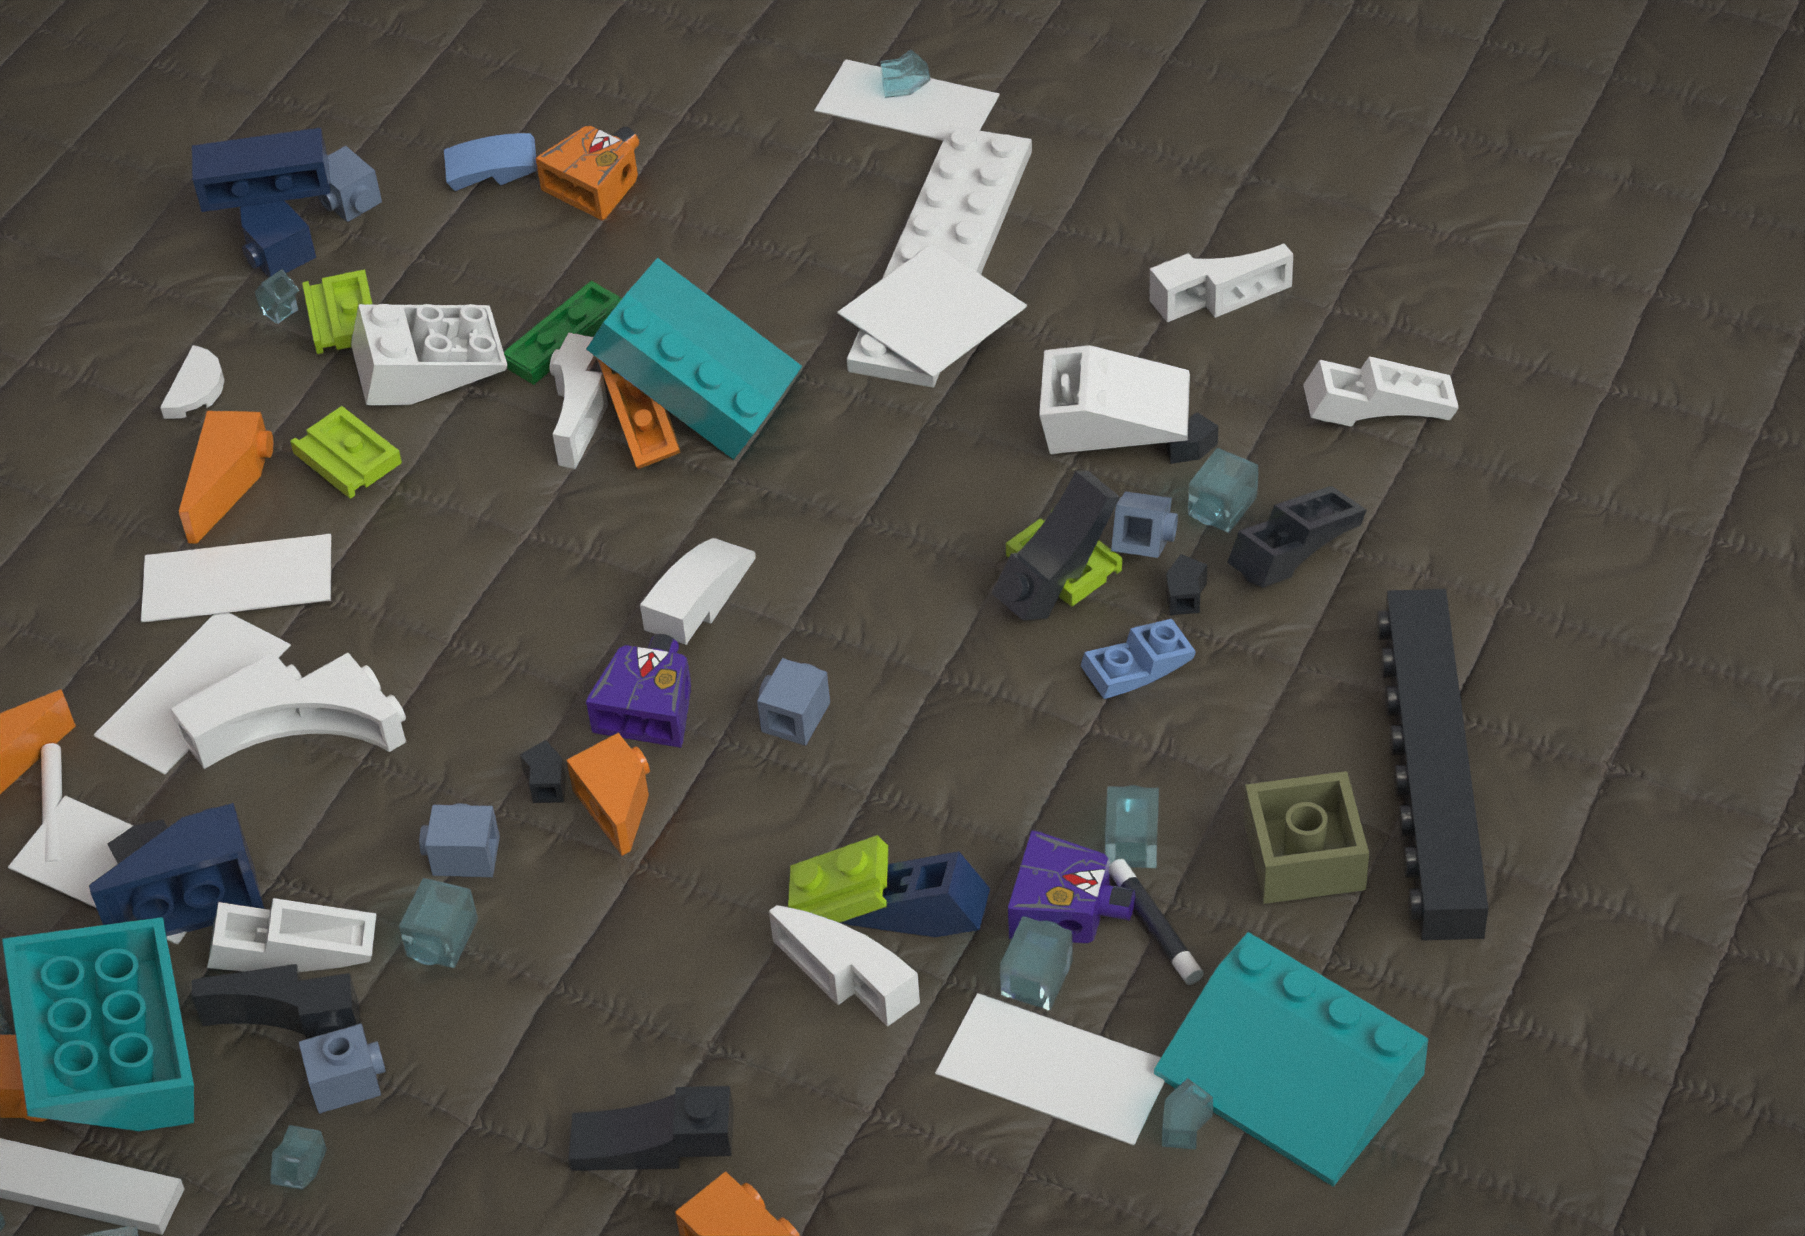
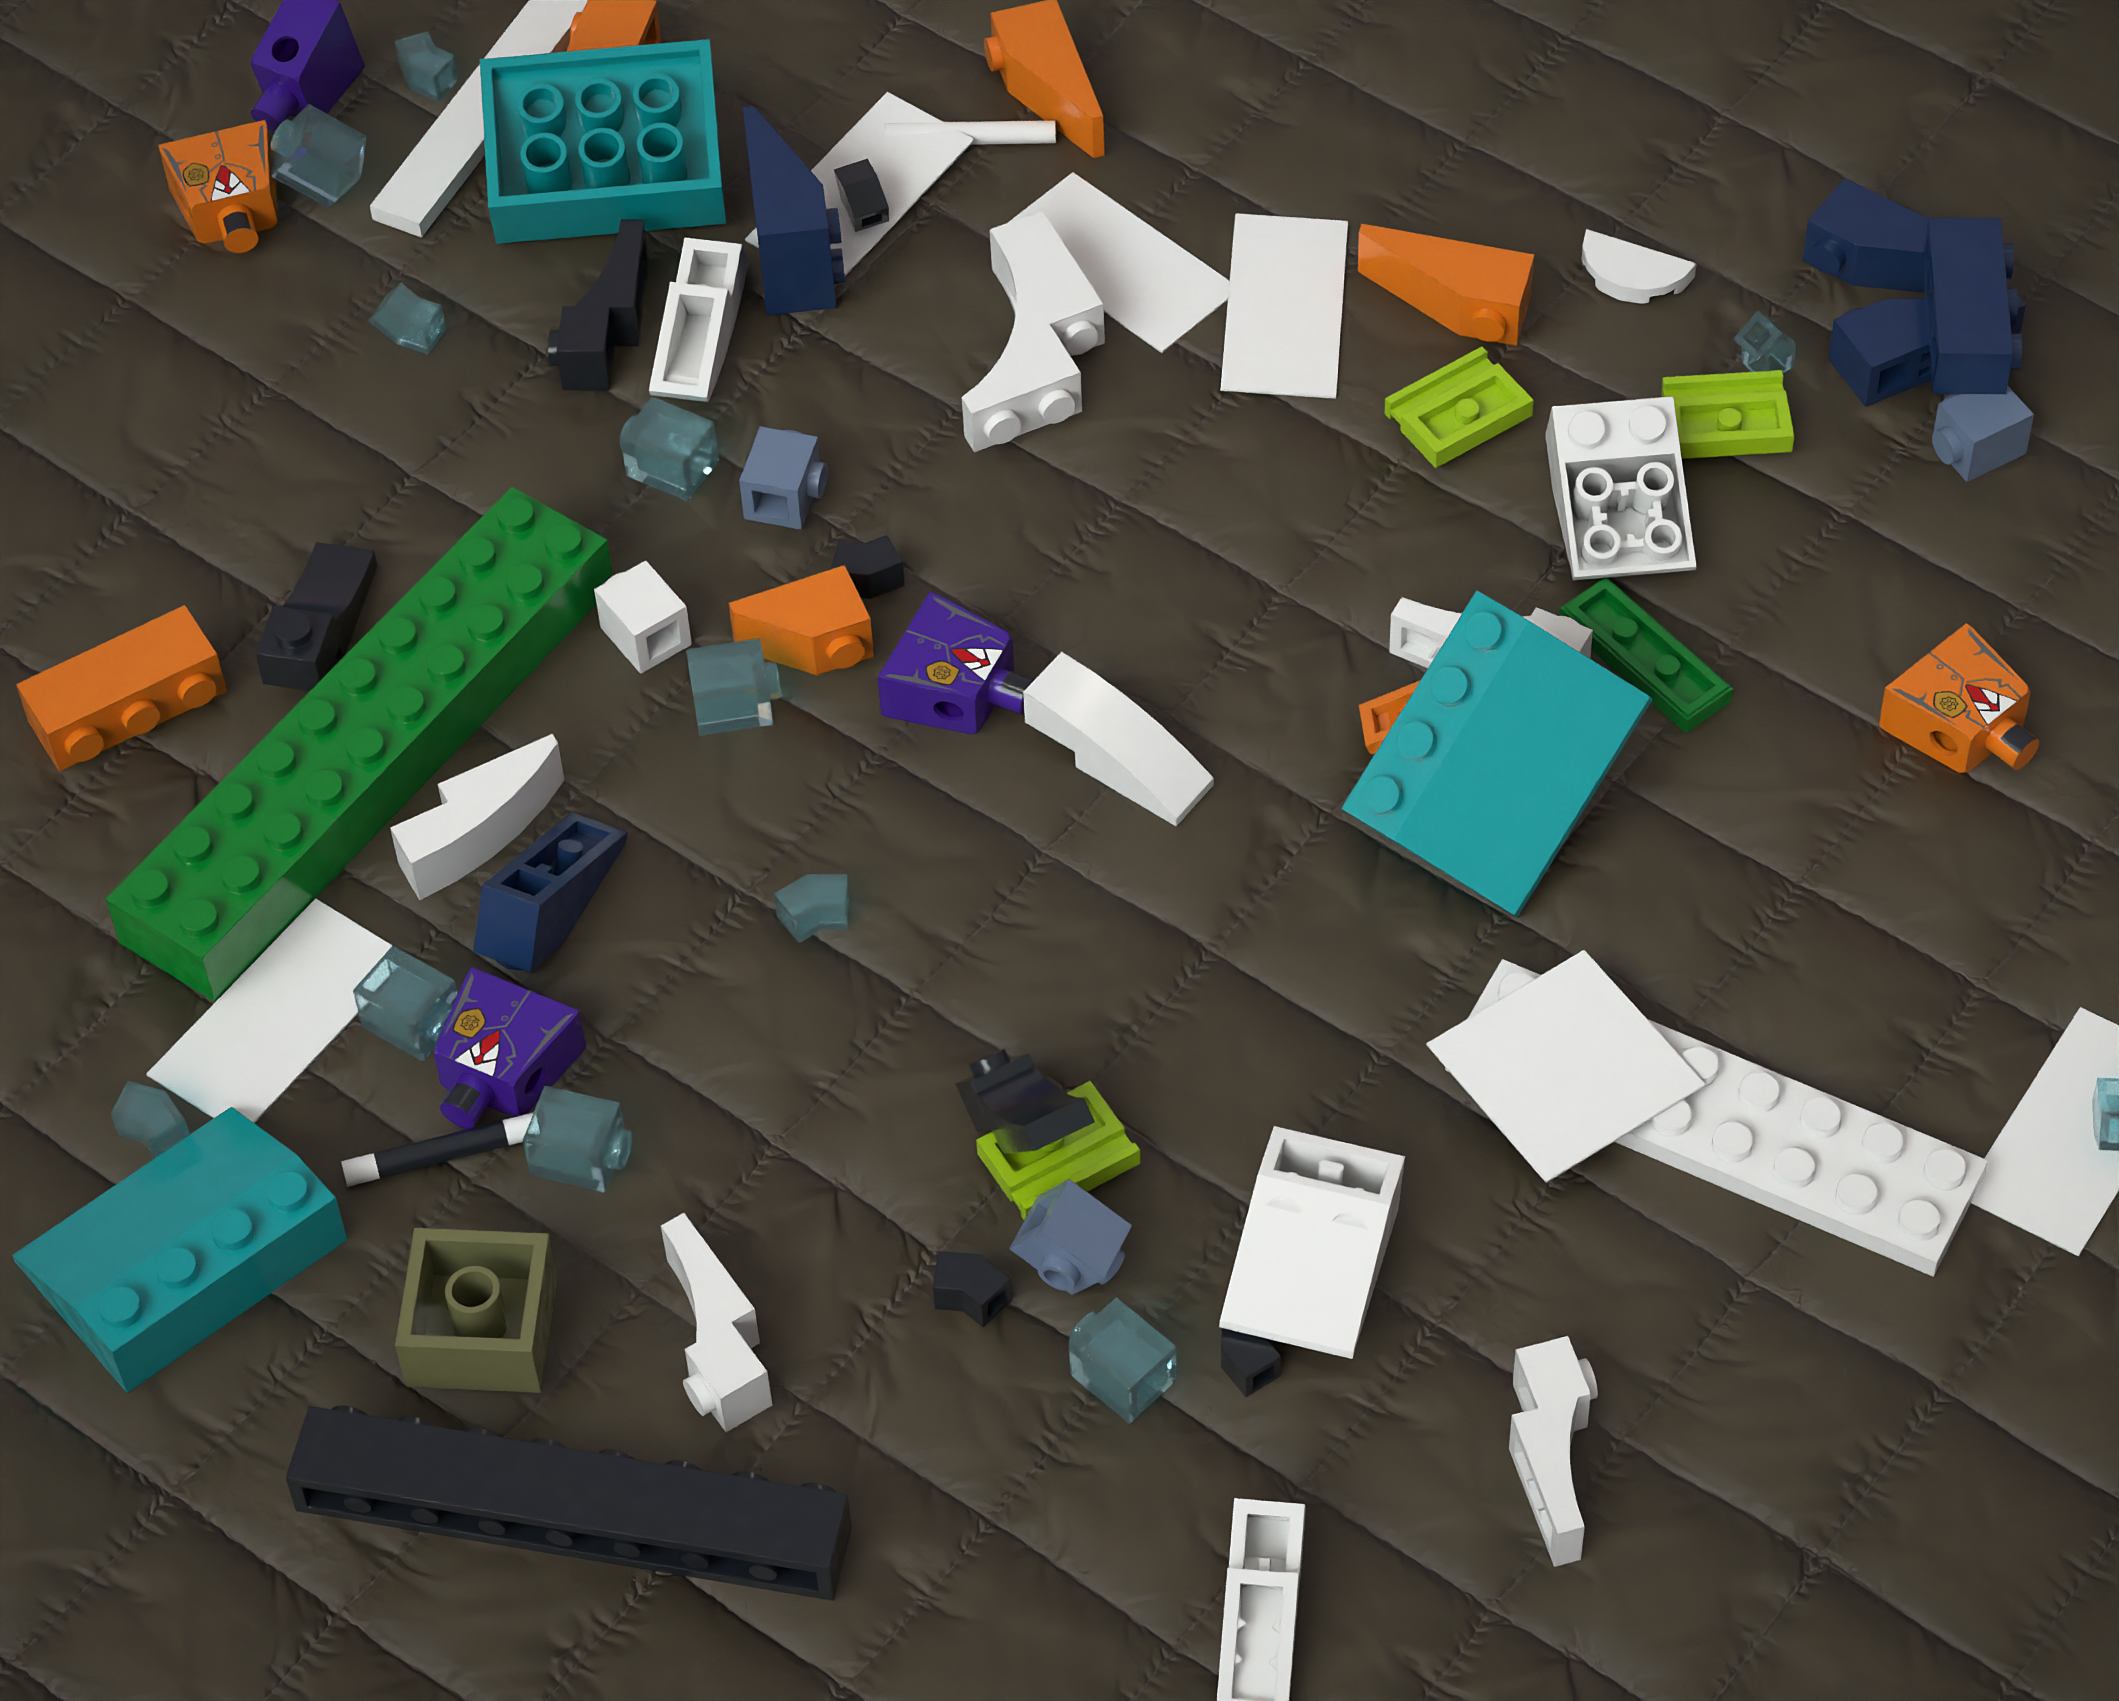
camera: 100 degrees right, 5 degrees up
sand blue brick [299,1024,386,1114] -> none
medium blue slope [444,133,538,191] -> none
sand blue brick [757,658,830,746] -> none
lime plate [788,835,888,923] -> none
medium blue slope [1081,619,1196,699] -> none
black slope [1227,486,1367,588] -> none
none -> green brick [105,487,613,1002]
none -> white brick [594,561,692,674]
none -> white slope [661,1213,773,1432]
none -> clear light blue brick [686,638,782,736]
none -> clear light blue piece [774,874,850,943]
none -> dark blue slope [1803,178,1928,293]

